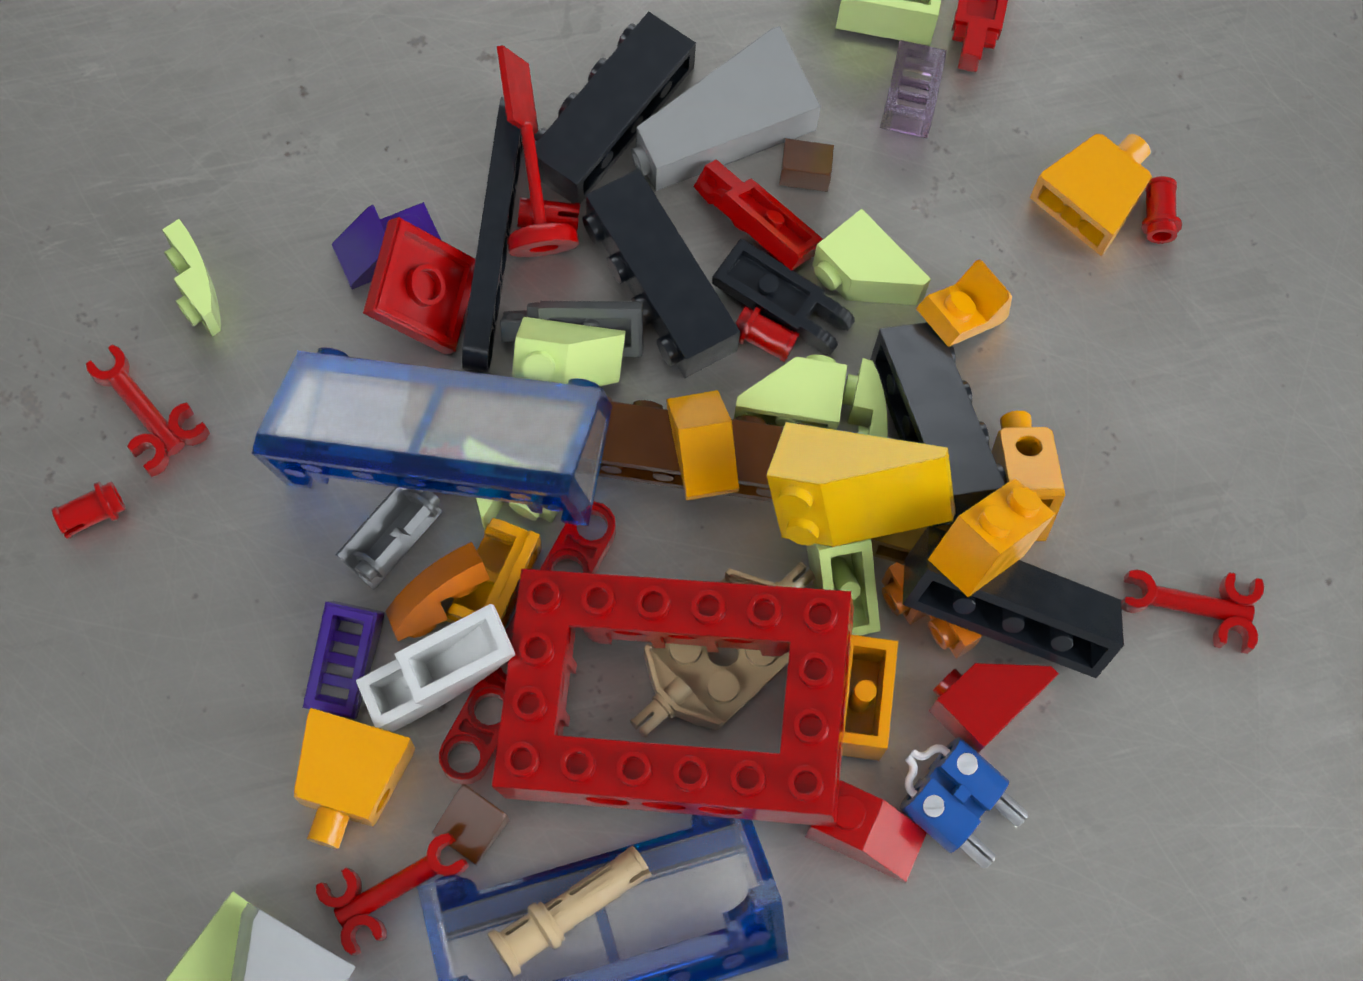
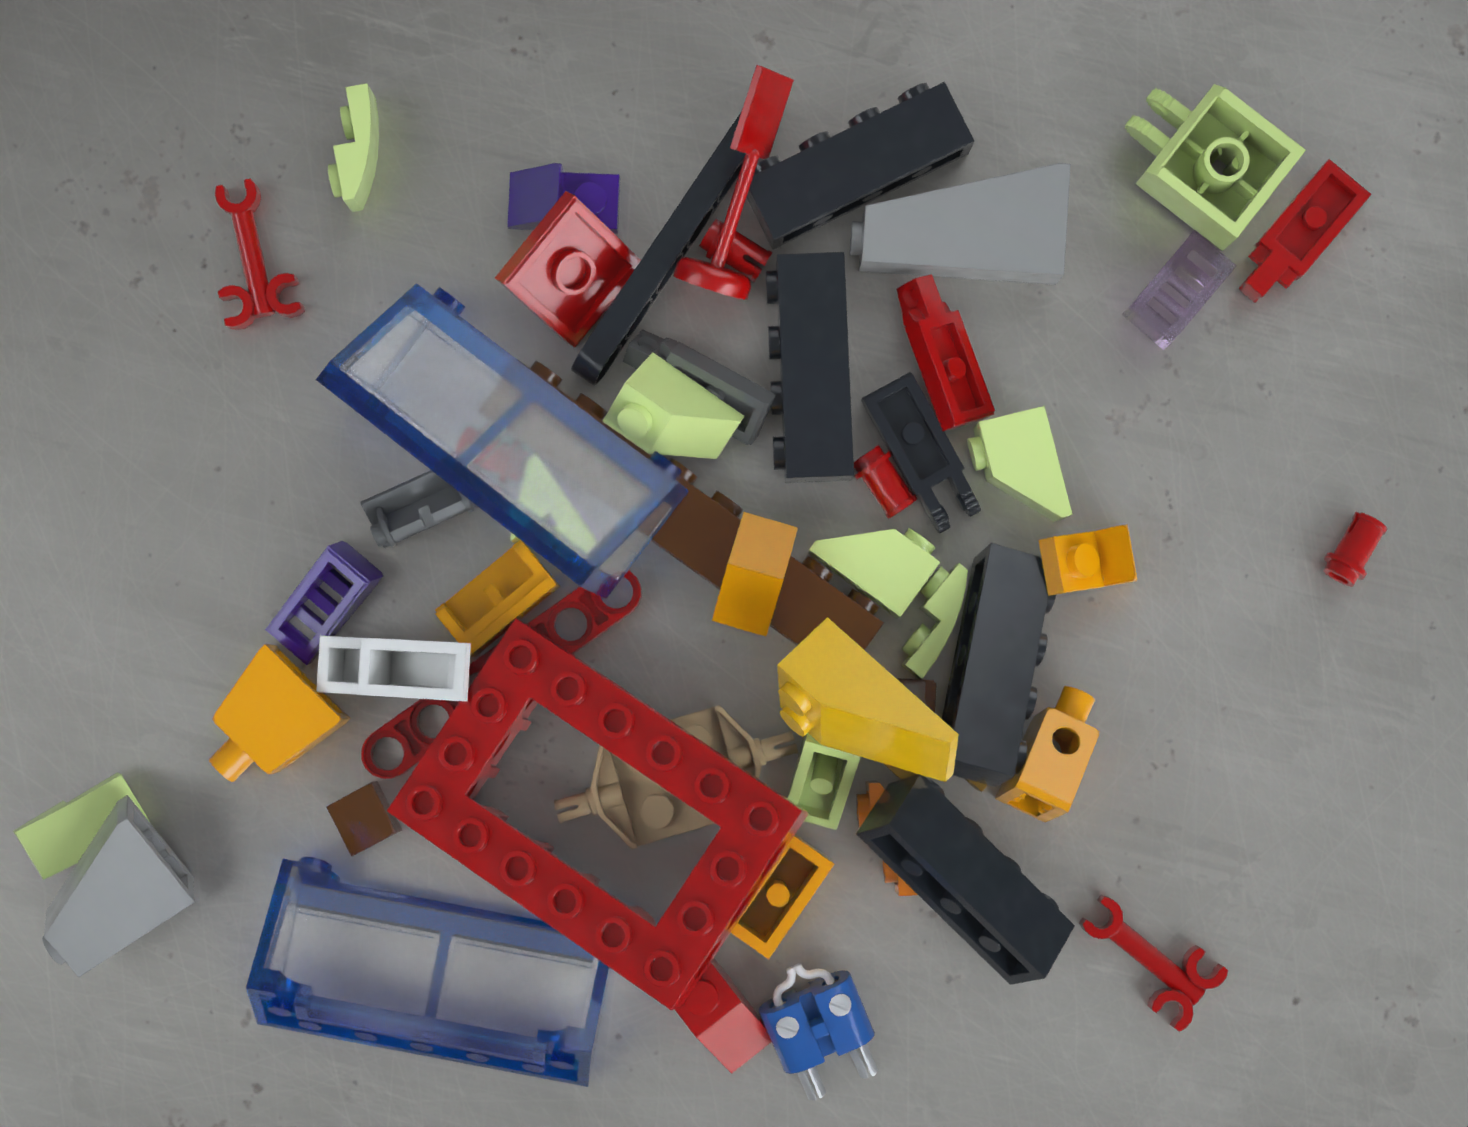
camera: 30 degrees right, 15 degrees up
red pin [51,482,126,539] -> none
red bar [316,833,469,956] -> none
orange slope [385,542,490,641] -> none
tan pin [487,846,652,977] -> none
reddish brown slope [779,138,834,192] -> none
light orange brick [928,478,1055,597] -> none
red slope [929,663,1059,753] -> none
light orange torso [1030,134,1152,256] -> none

